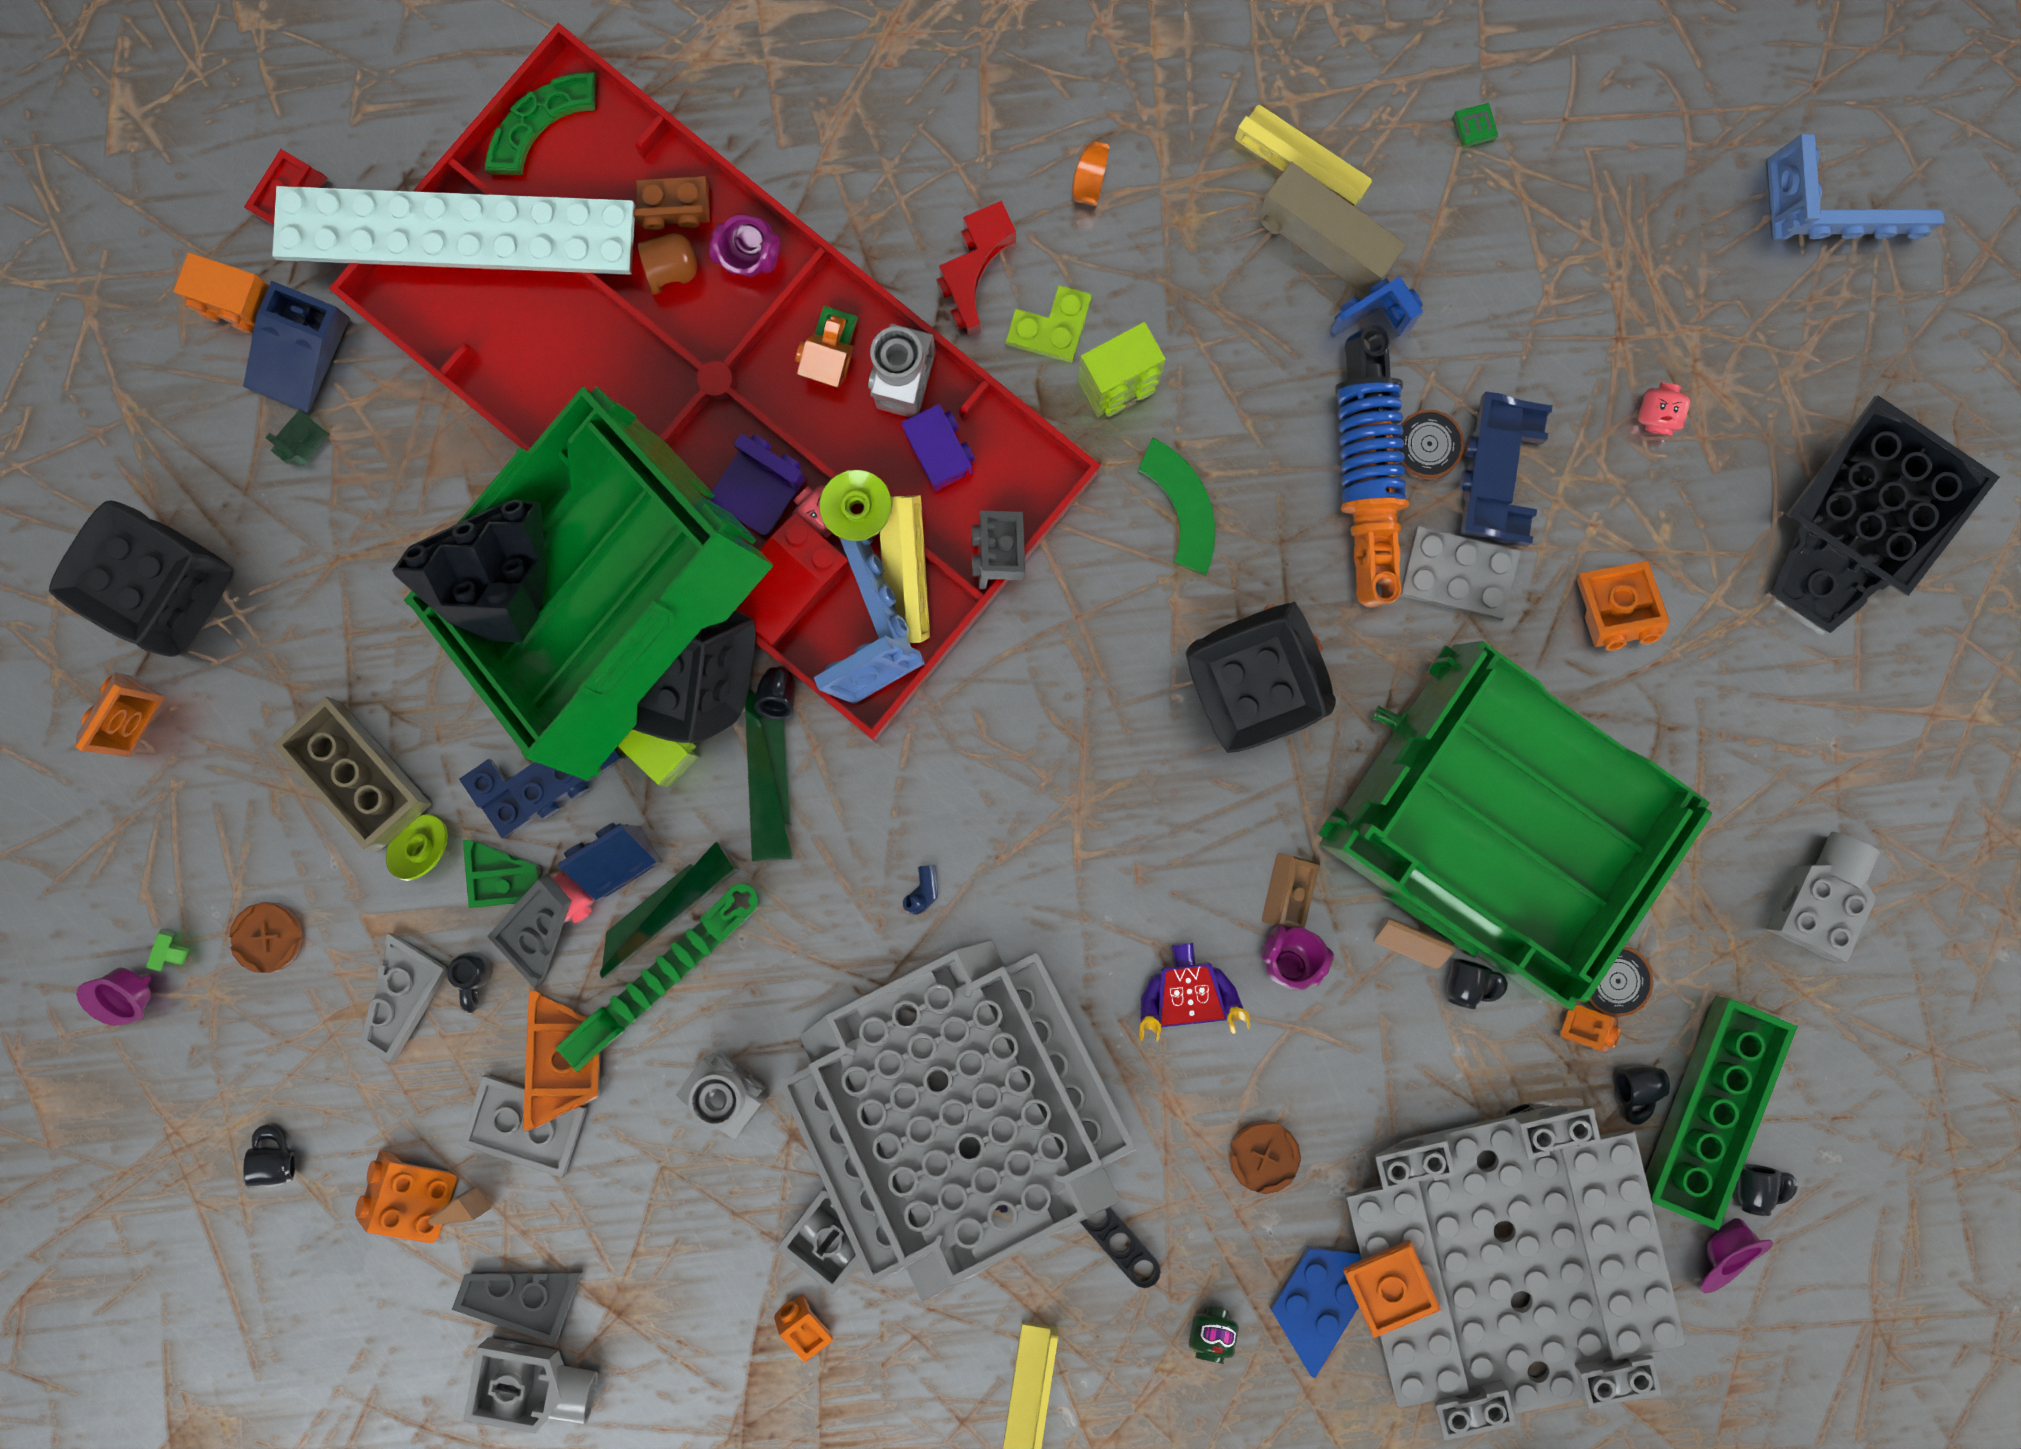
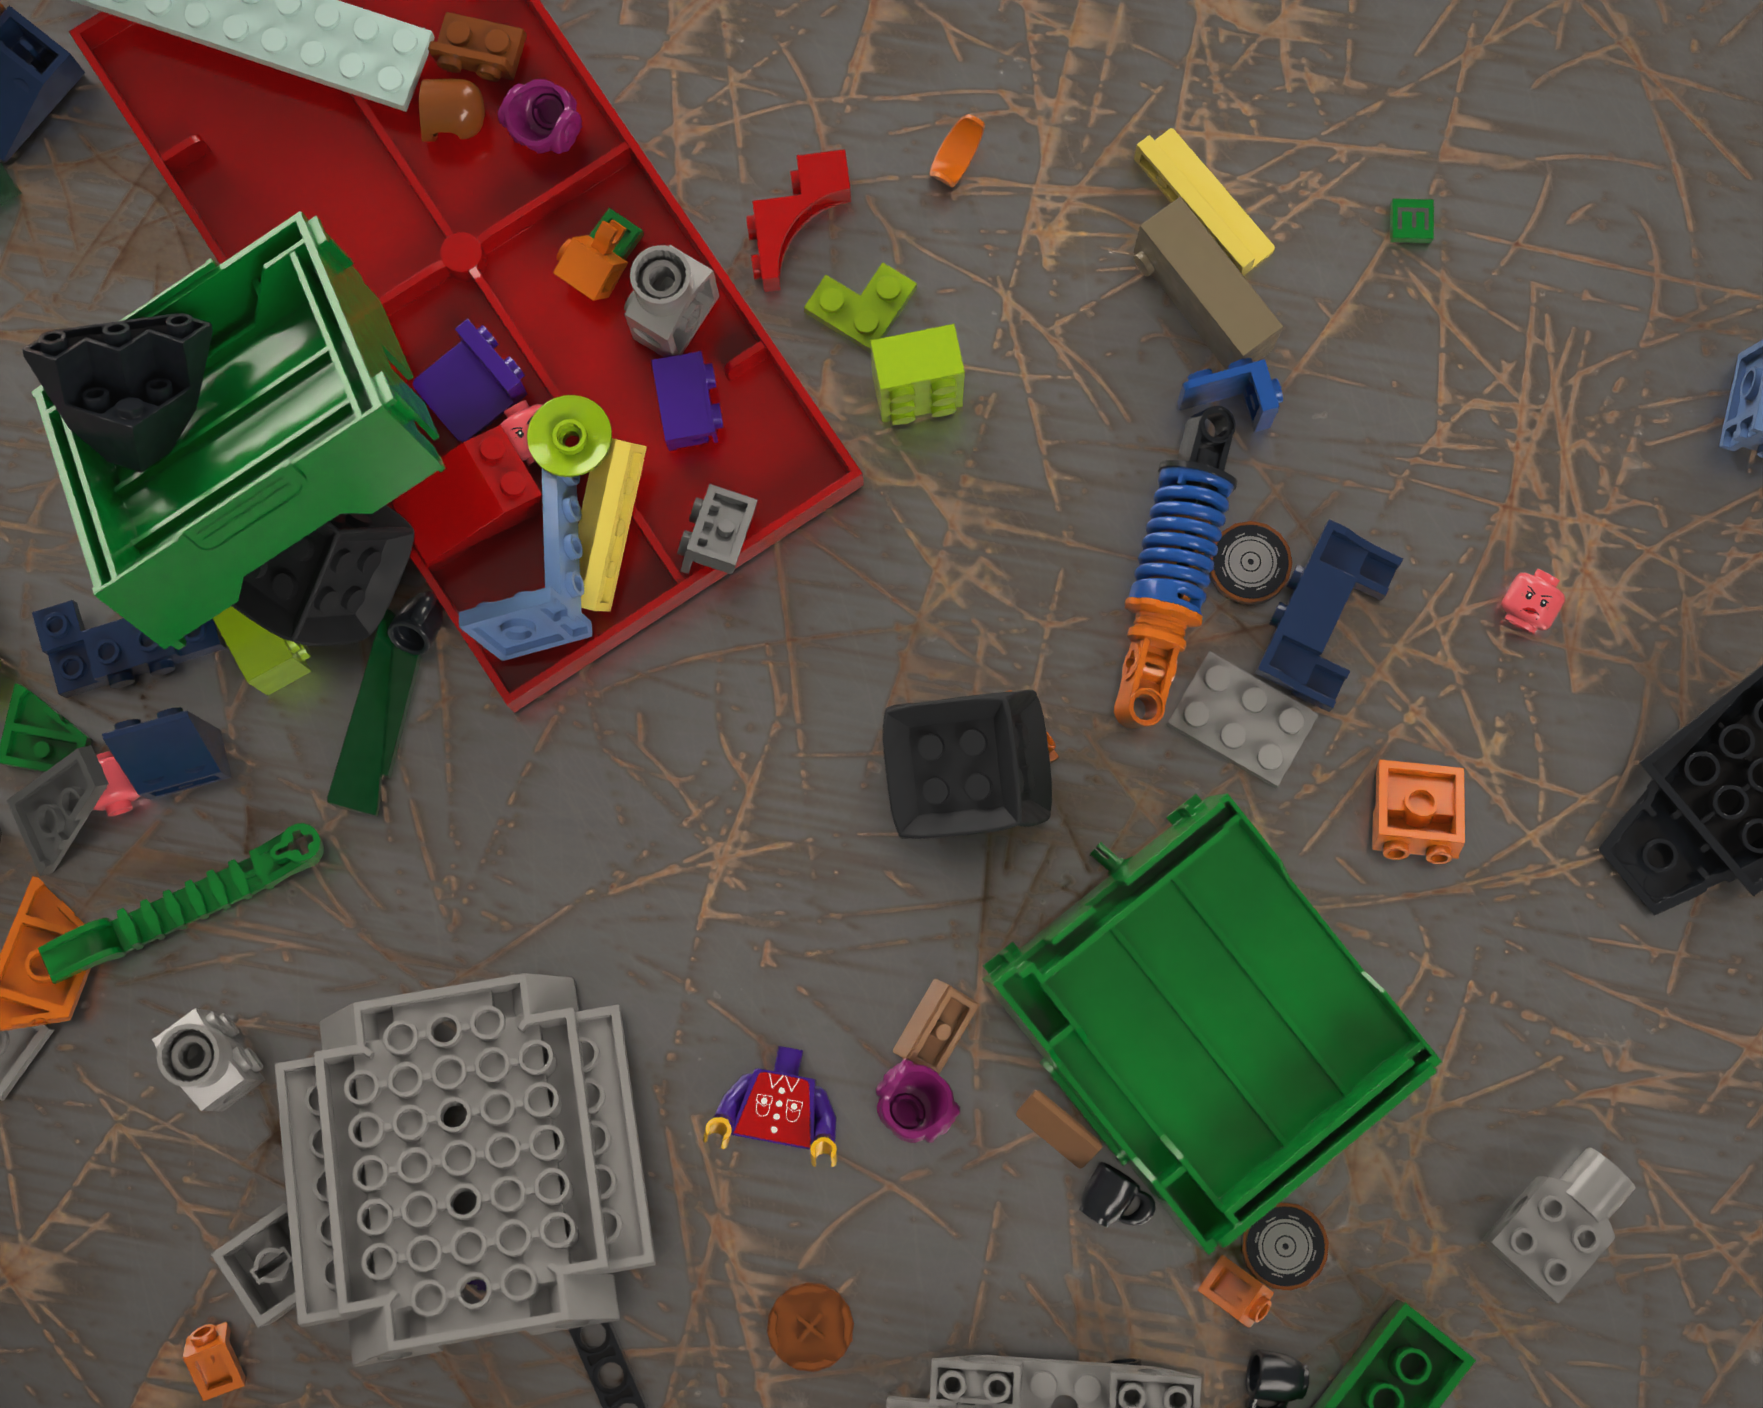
camera: 20 degrees right, 5 degrees down
dark green wedge [599,841,739,979] -> none
dark blue arm [903,865,938,915] -> none
green tile [1138,437,1215,577] -> none

